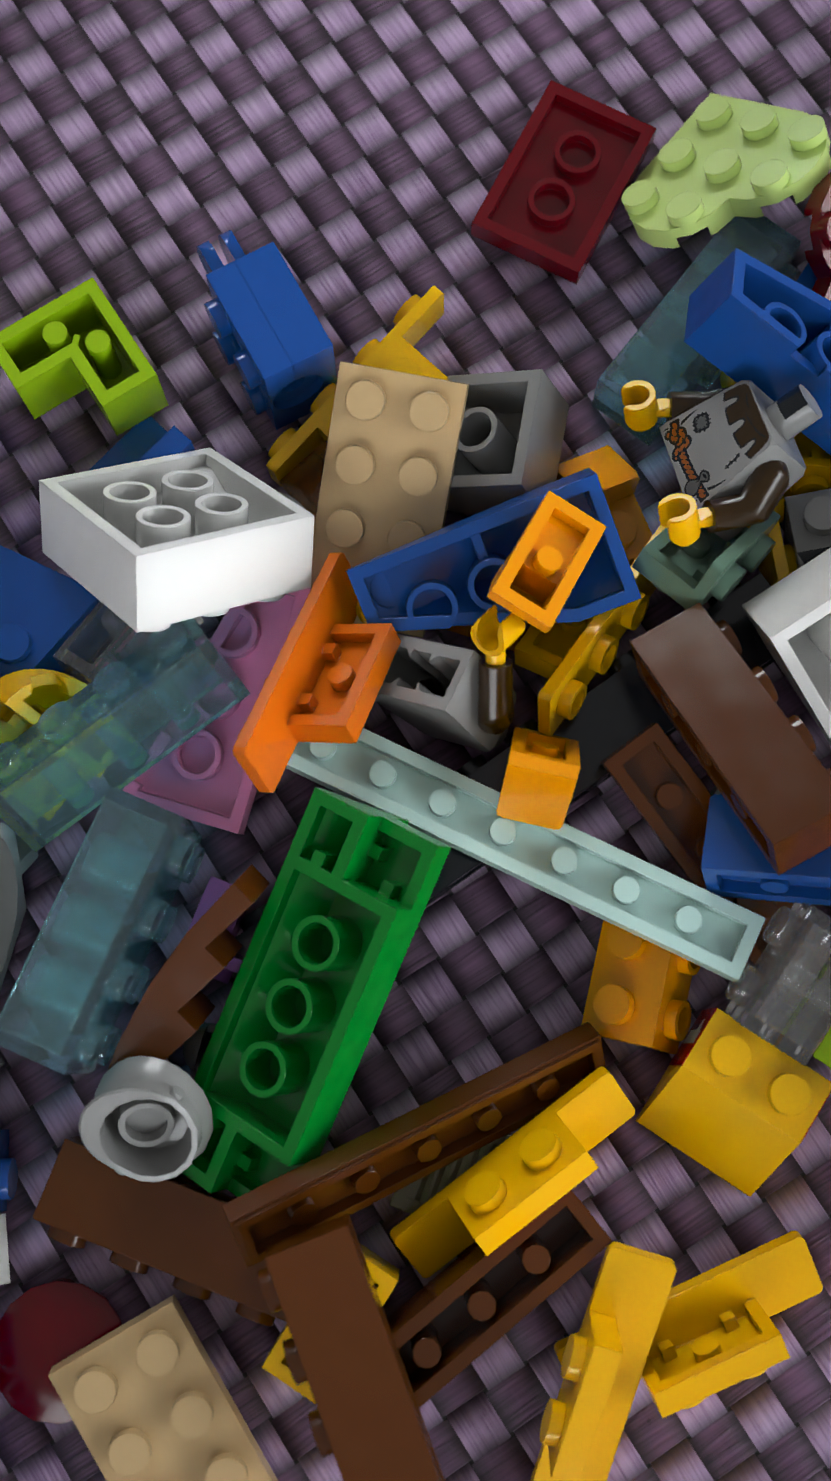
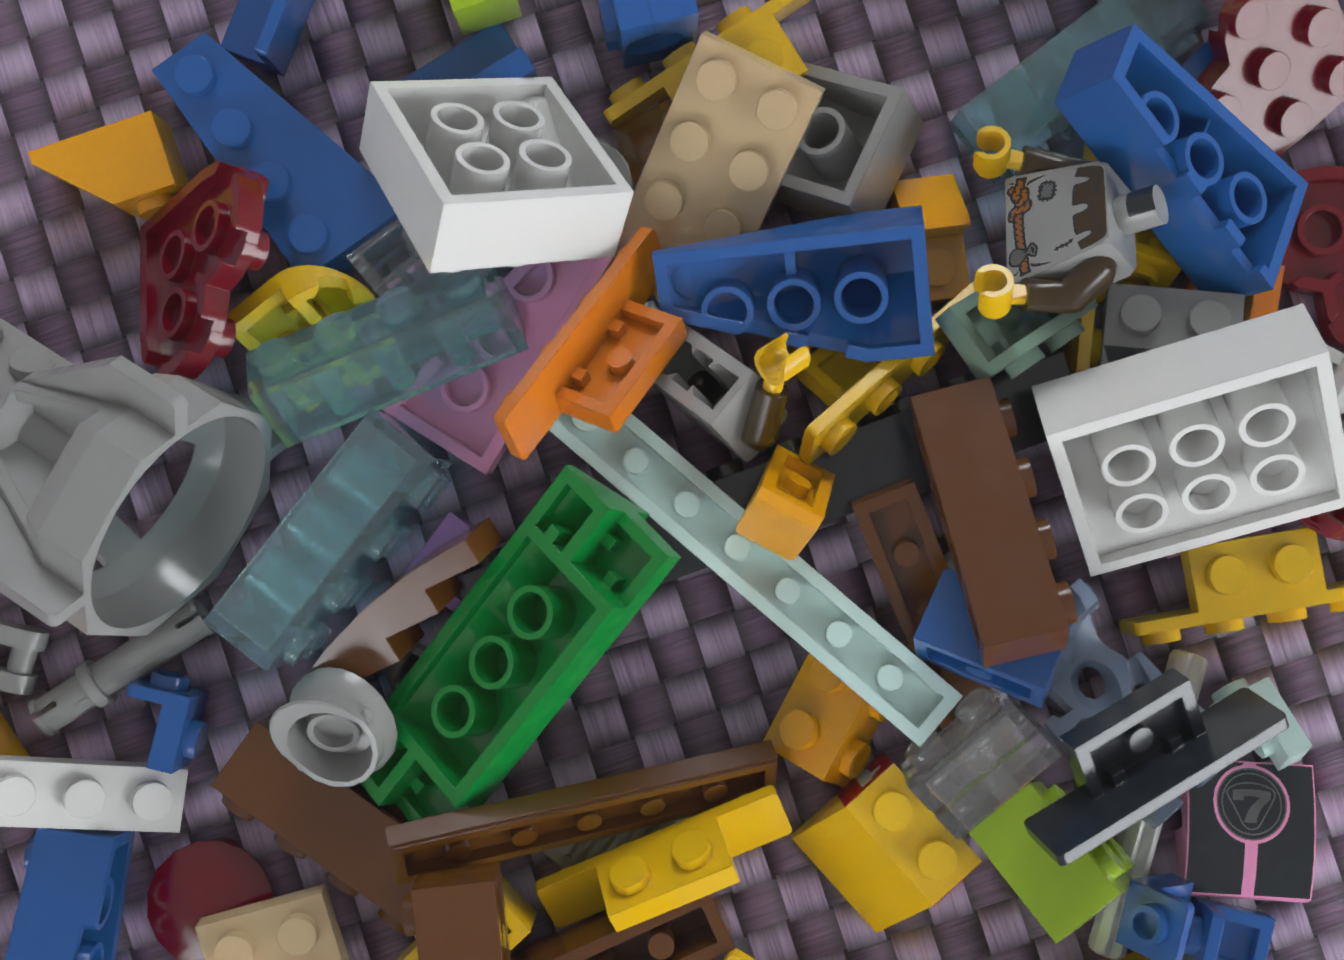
camera: 10 degrees right, 10 degrees up
light orange slope [487,490,607,634] -> none

